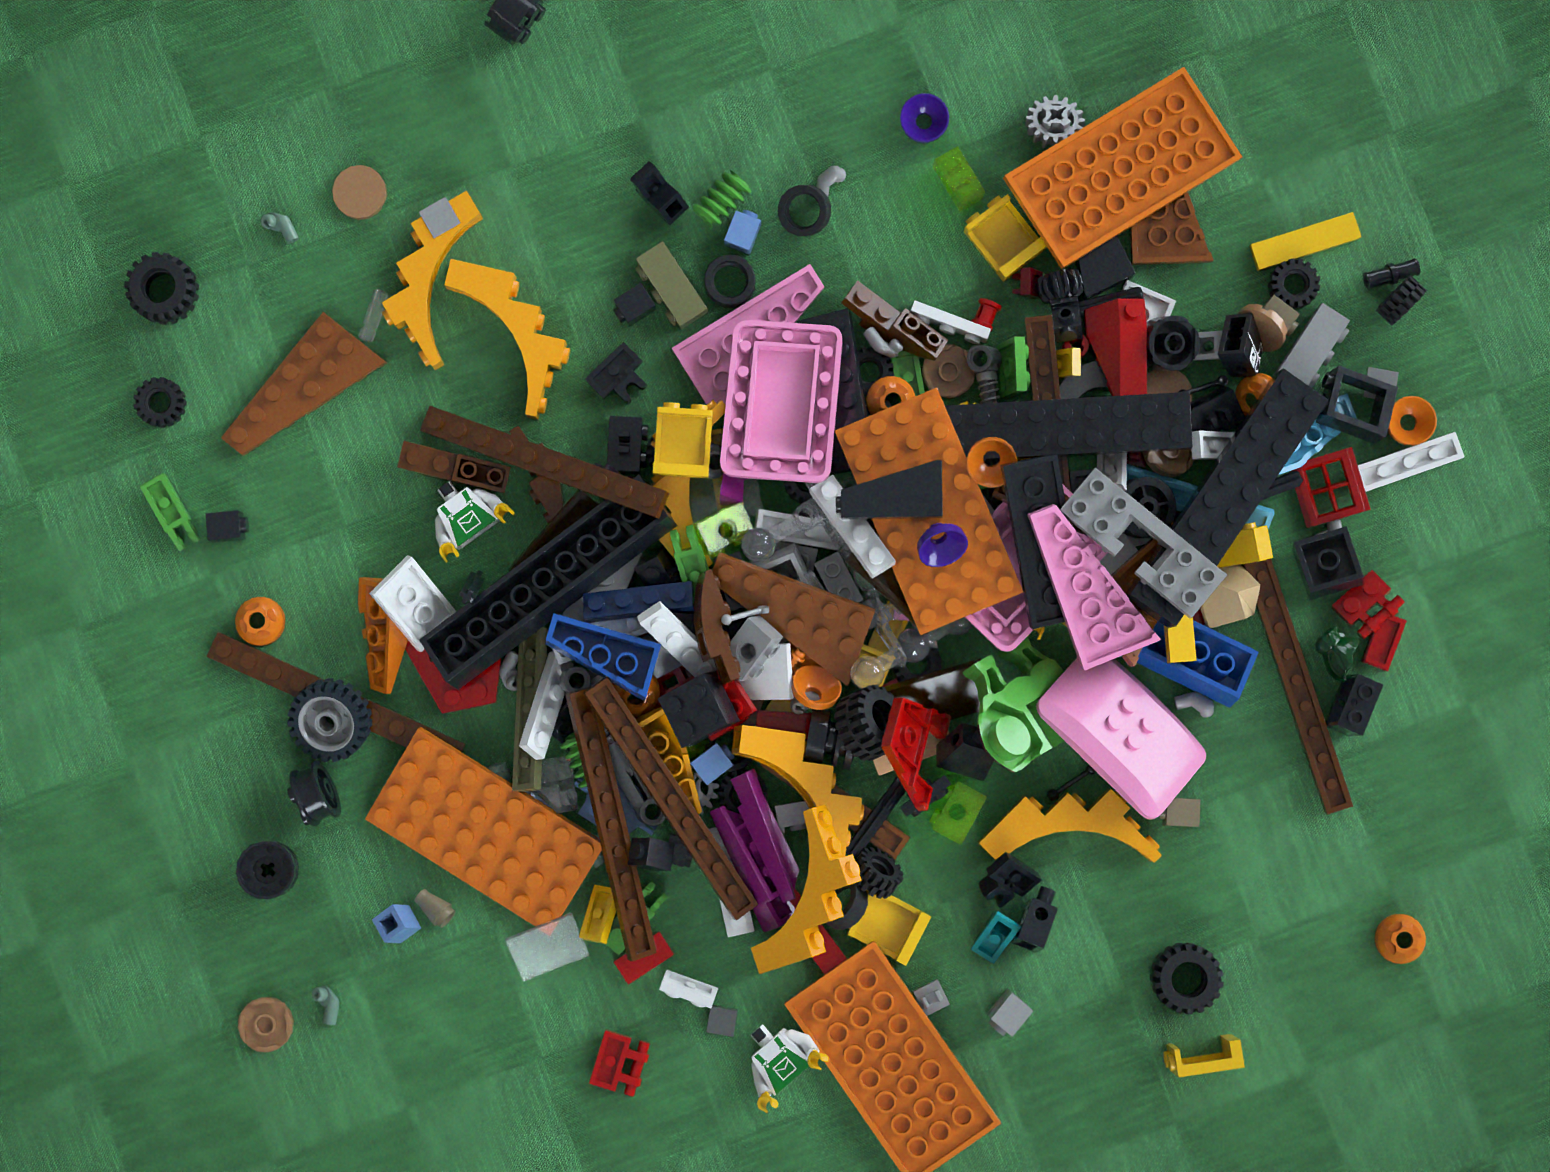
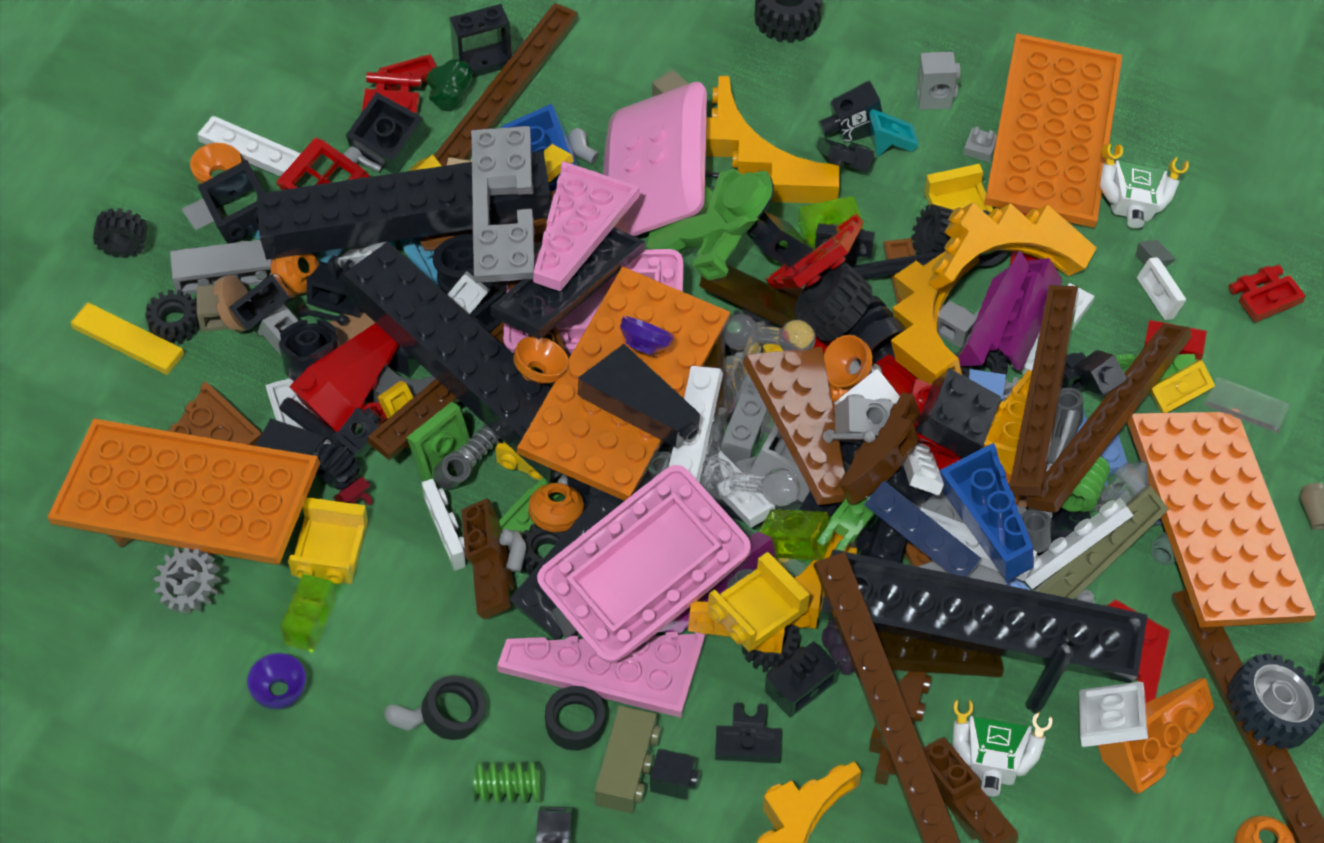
camera: 135 degrees left, 30 degrees down
medium blue brick [724,210,761,255] -> none
medium nougat tile [922,344,975,399] -> none
red bush [971,298,1002,332] -> none
black pin [1363,258,1421,290] -> none

